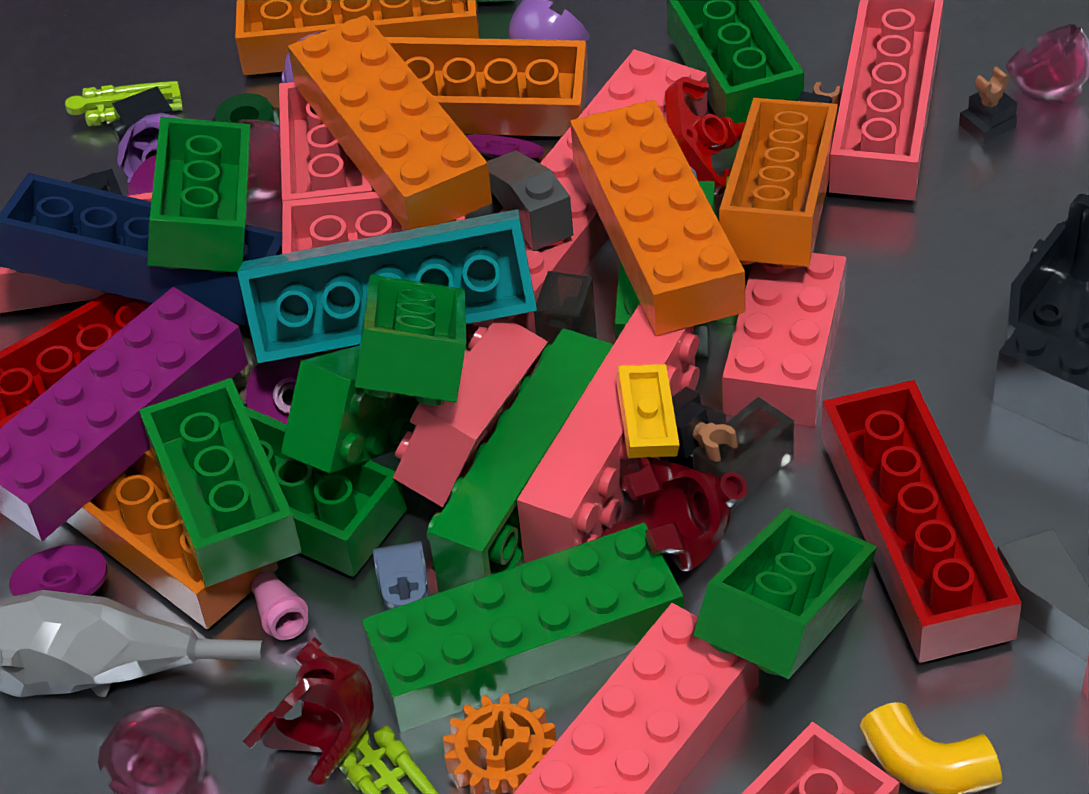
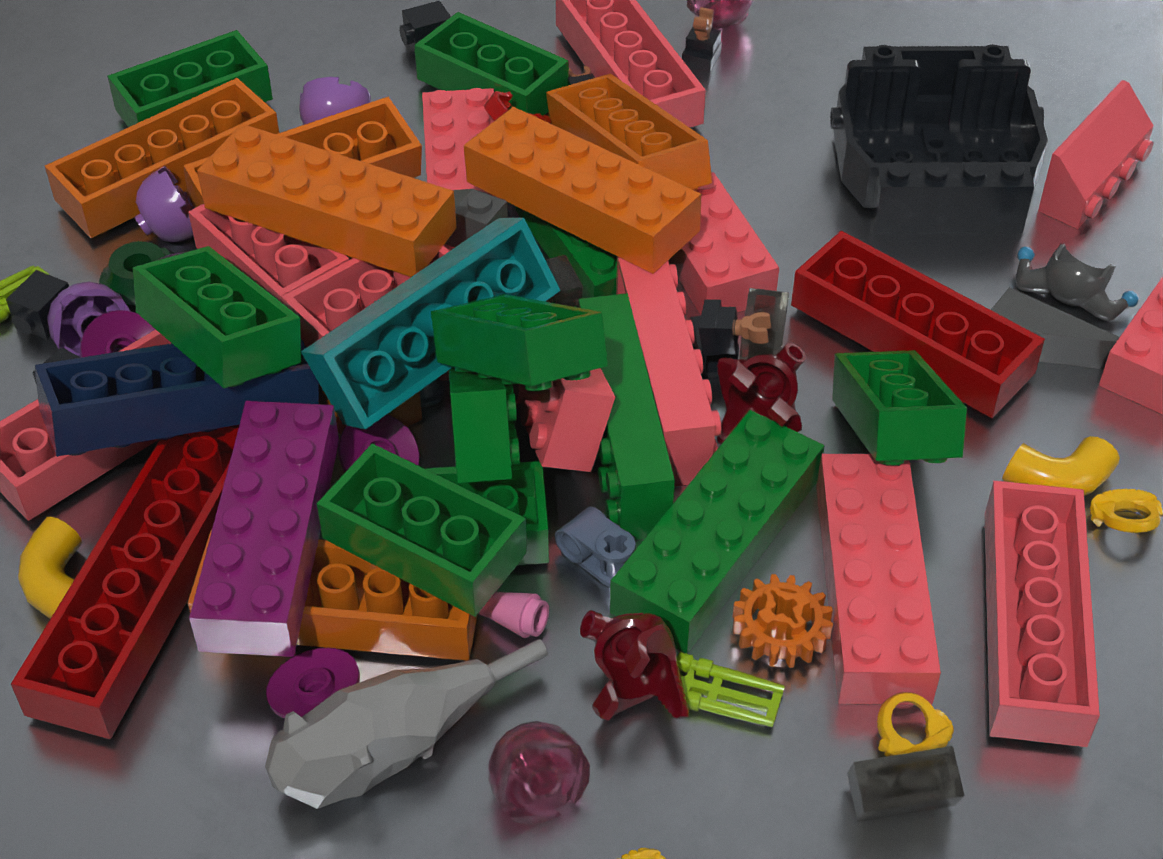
camera: 40 degrees left, 0 degrees up
yellow plate [616,364,679,458] -> none

